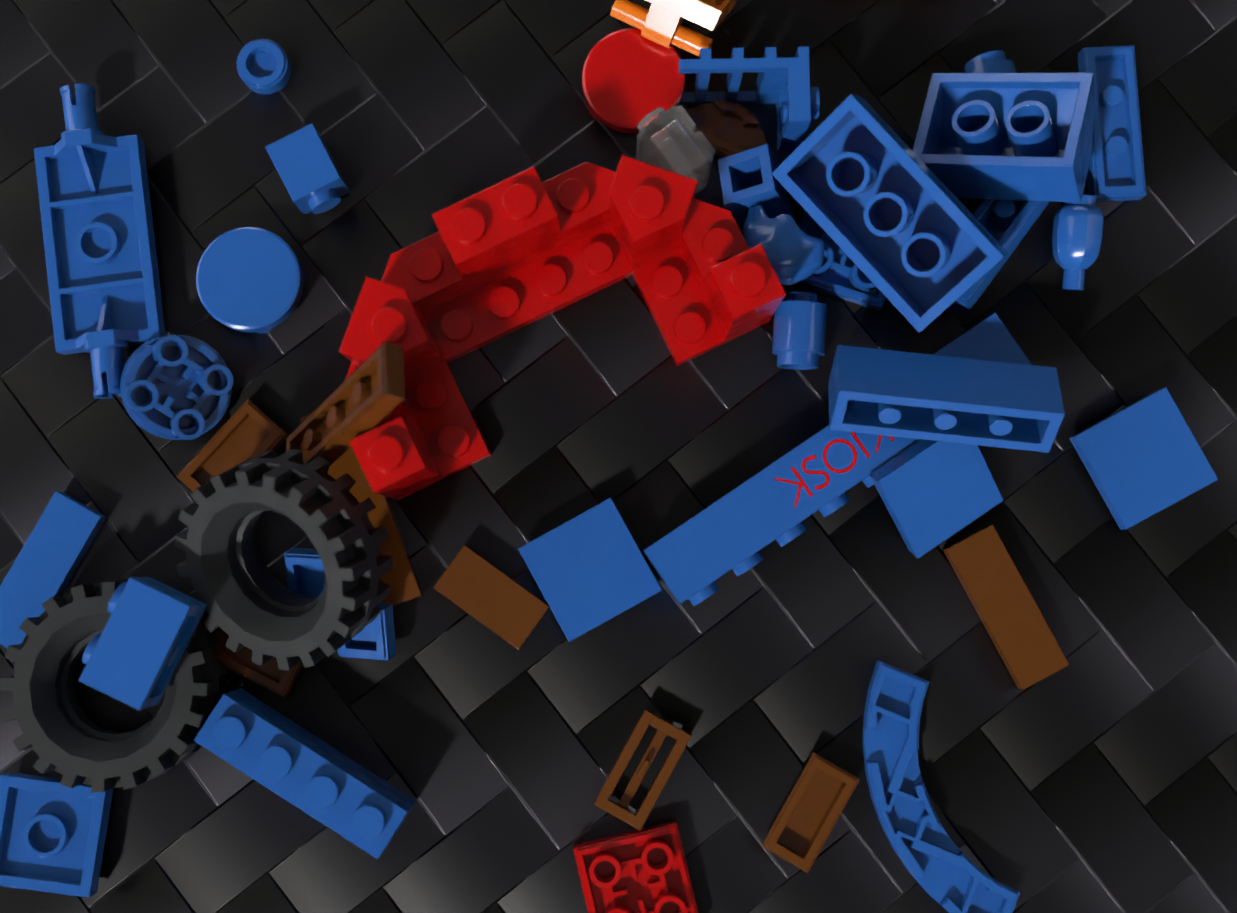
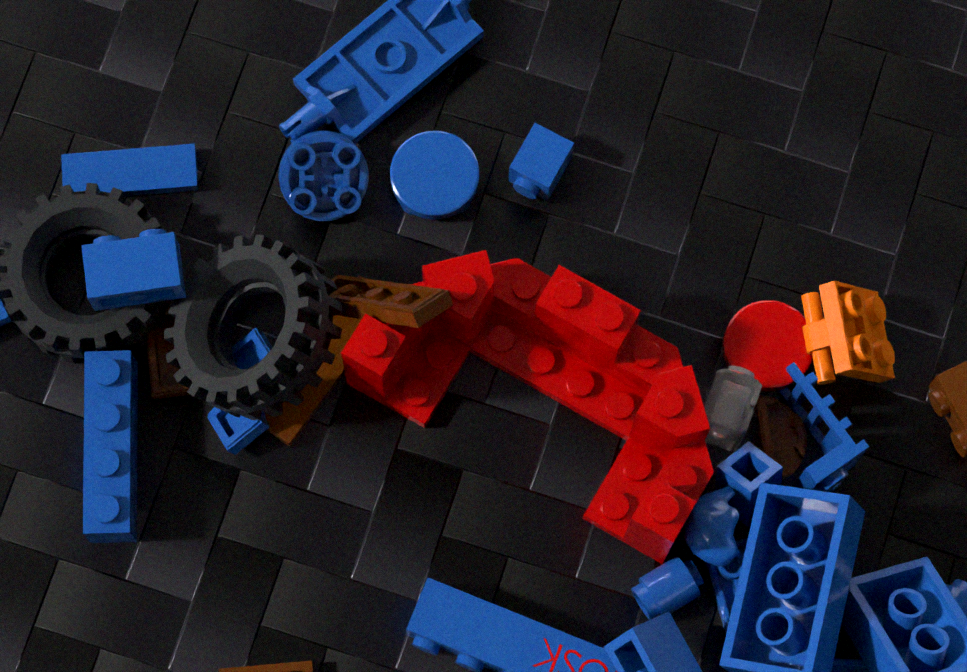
camera: 55 degrees right, 10 degrees down
reddish brown tile [176,399,289,492] -> none
blue tile [236,39,292,95] -> none
reddish brown tile [433,545,549,650] -> none
blue tile [518,498,662,642] -> none

